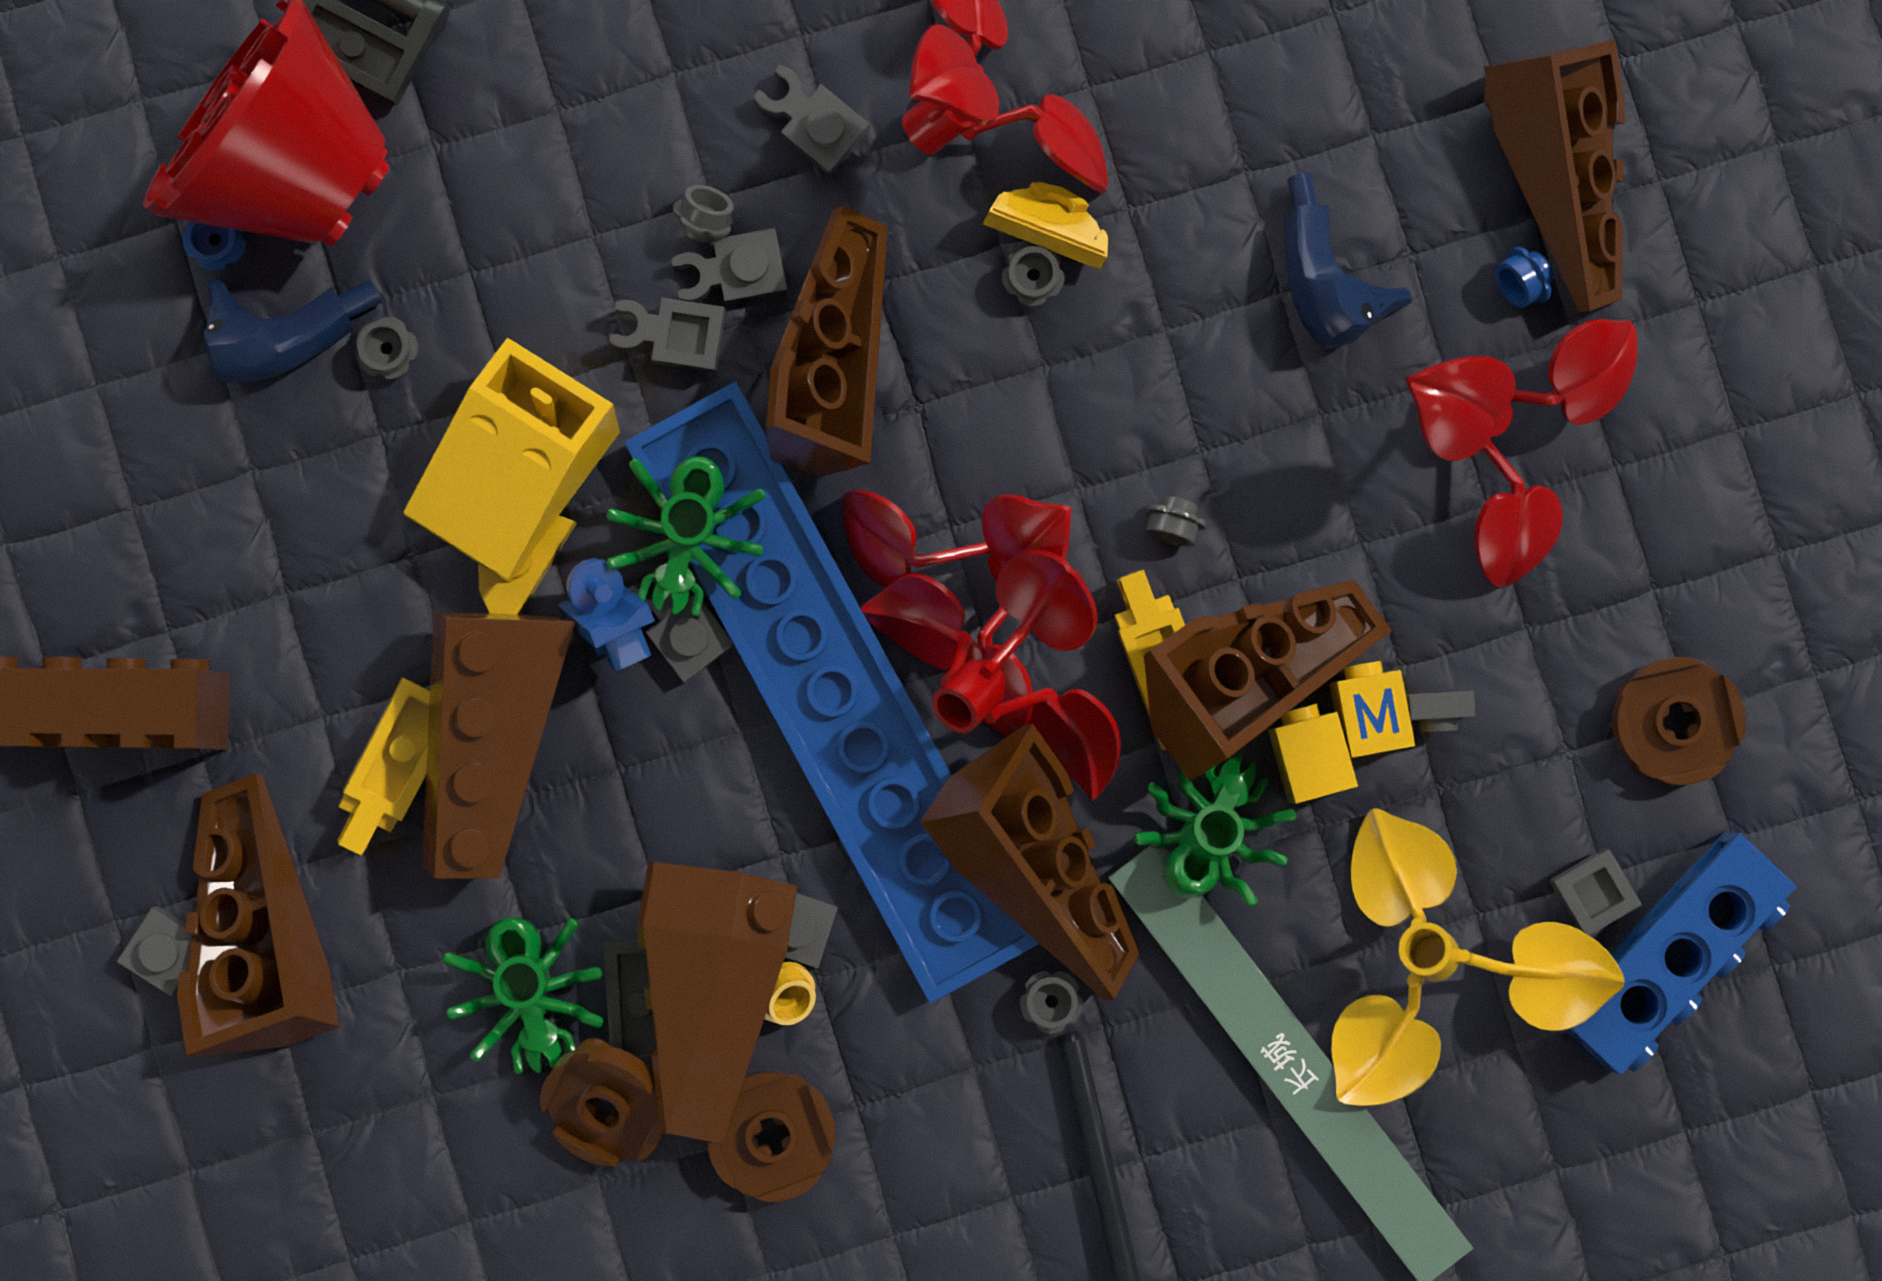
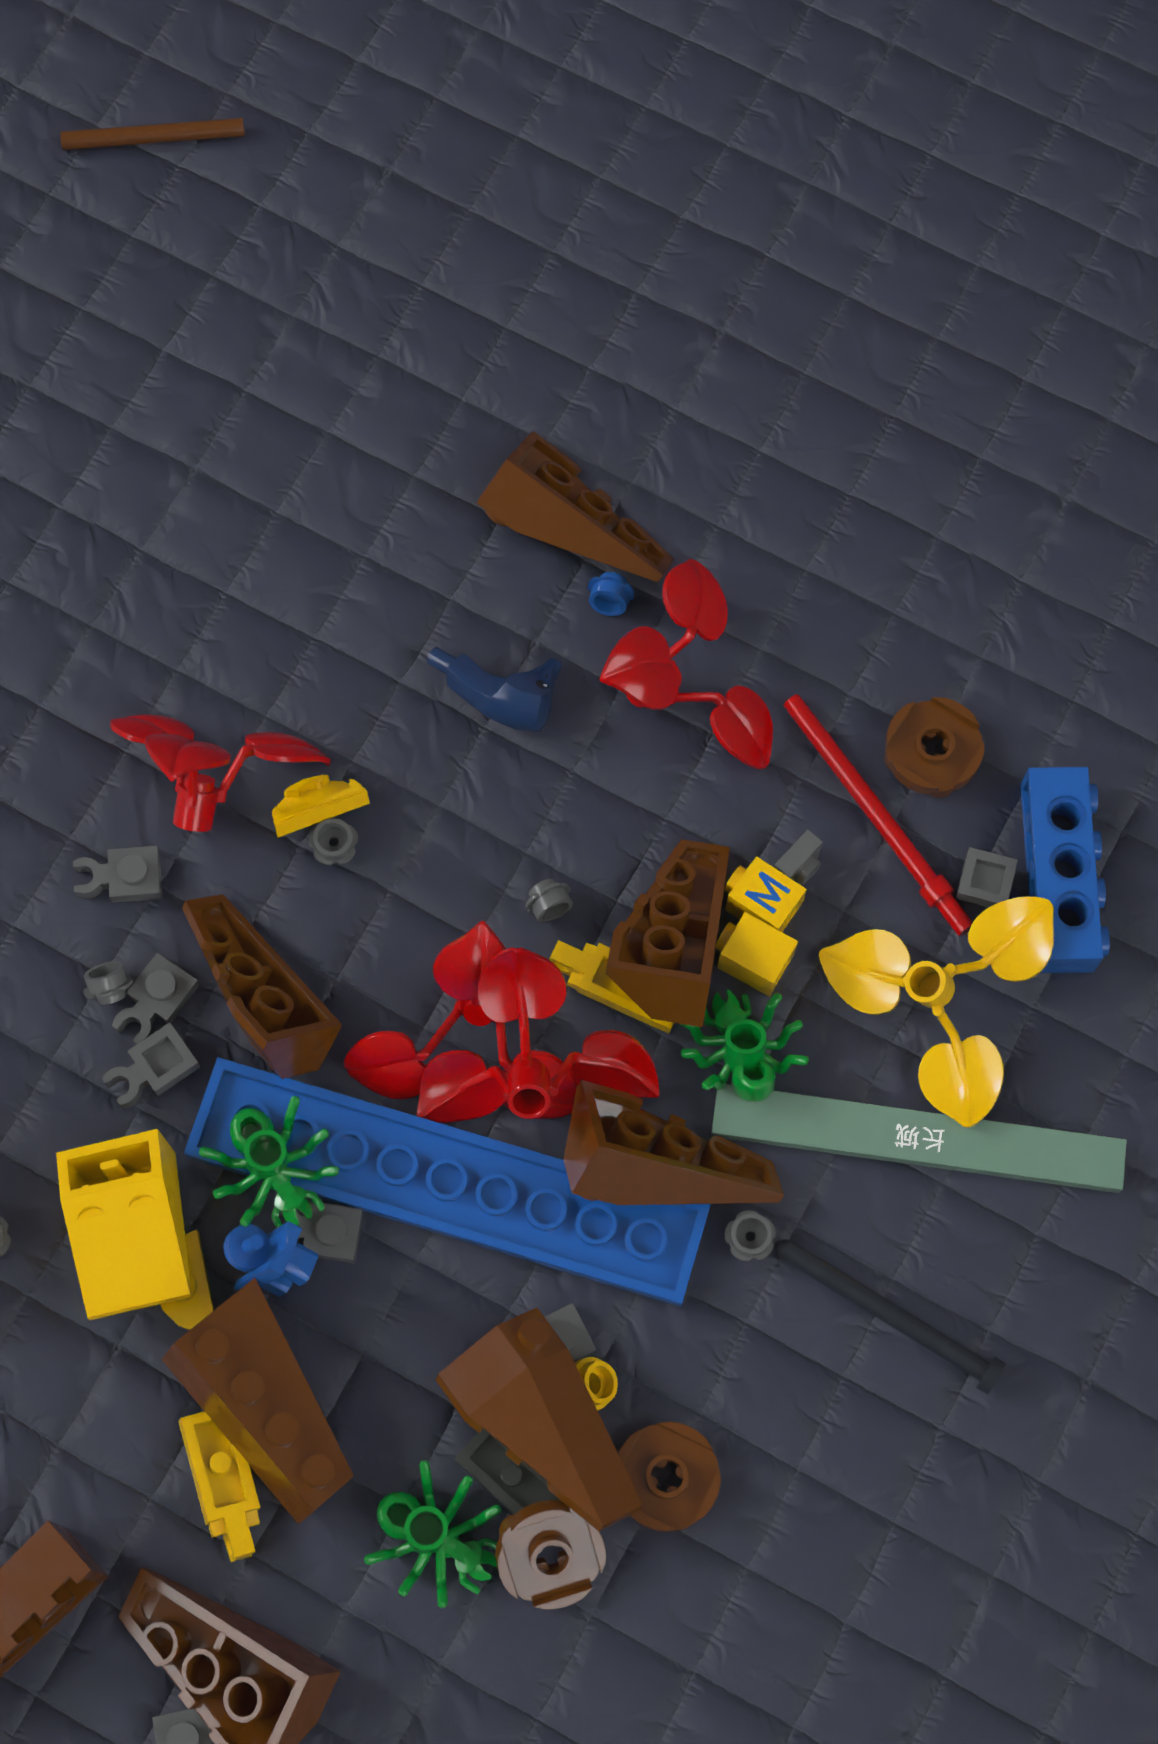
camera: 45 degrees left, 15 degrees down
none -> red bar [783,694,973,937]

